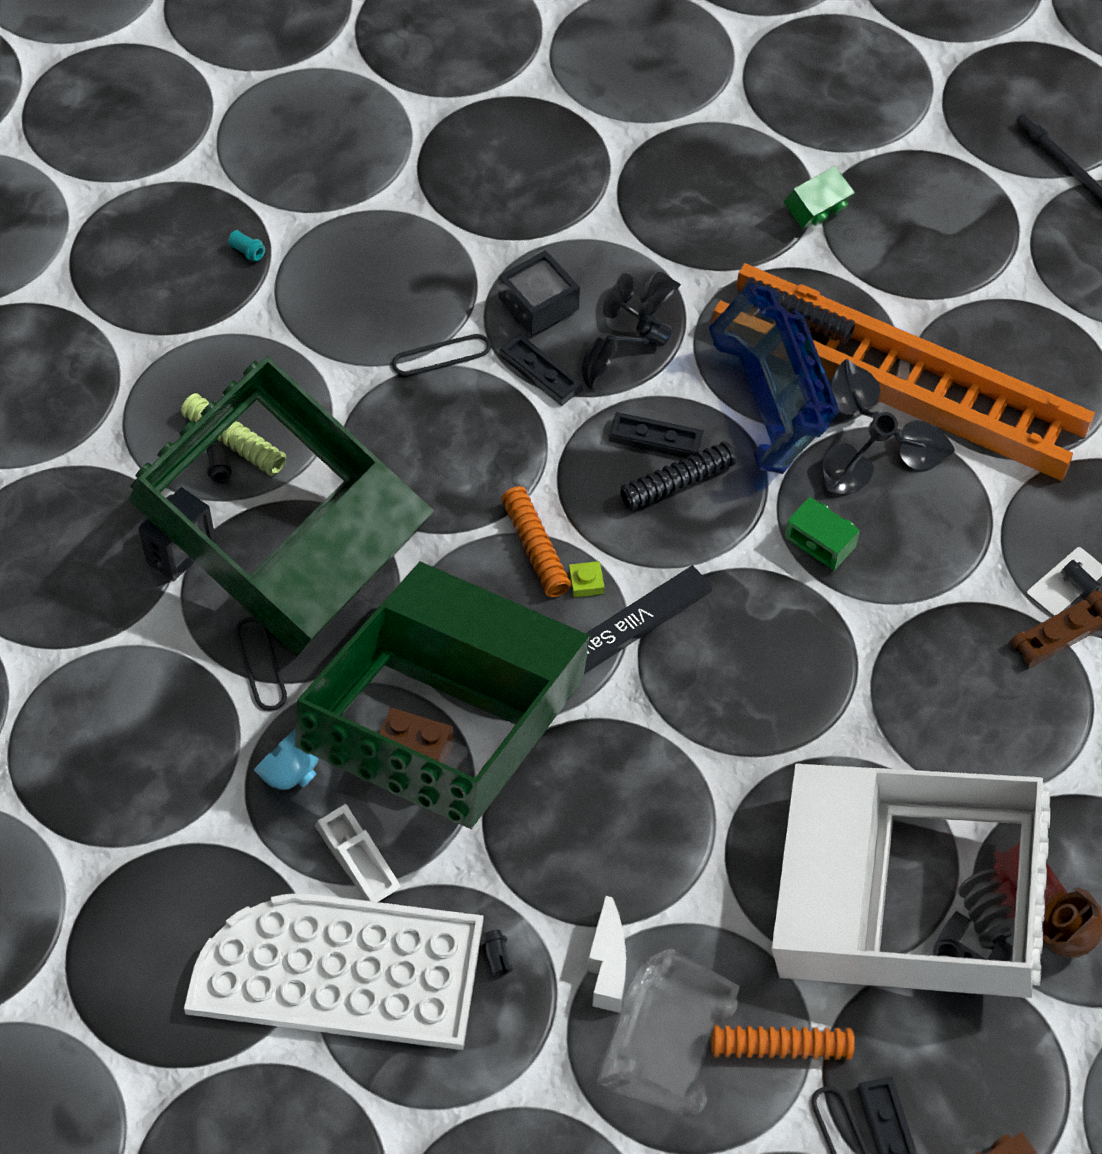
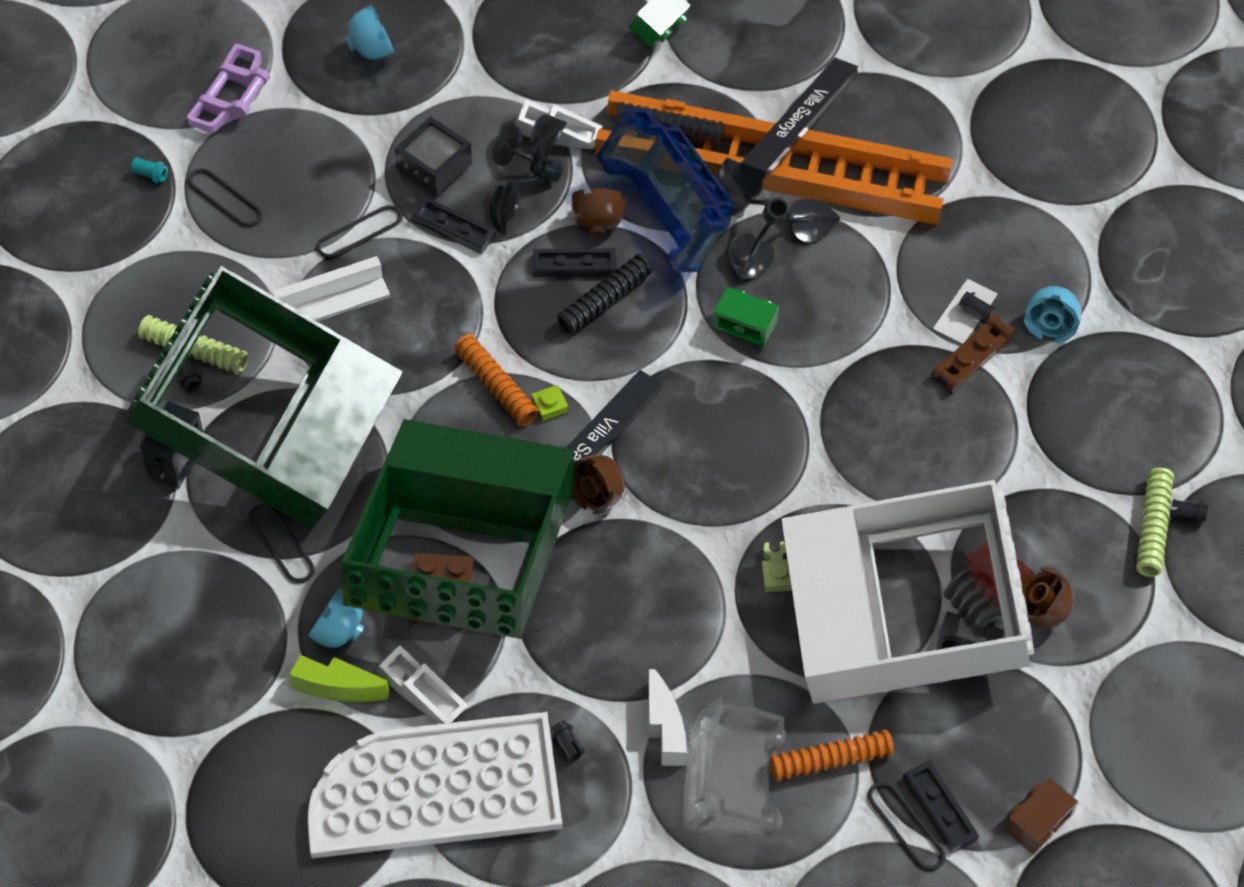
camera: 15 degrees left, 0 degrees up
none -> lavender bar [187,44,270,133]
none -> black piece [188,168,263,226]
none -> white panel [272,256,390,322]
none -> lime slope [289,655,389,702]
none -> medium azure cylinder [346,5,394,60]
none -> white slope [515,99,602,149]
none -> reddish brown cylinder [571,188,626,236]
none -> reddish brown cylinder [572,454,625,514]
none -> black tile [740,57,859,179]
none -> yellowish green plate [761,541,792,592]

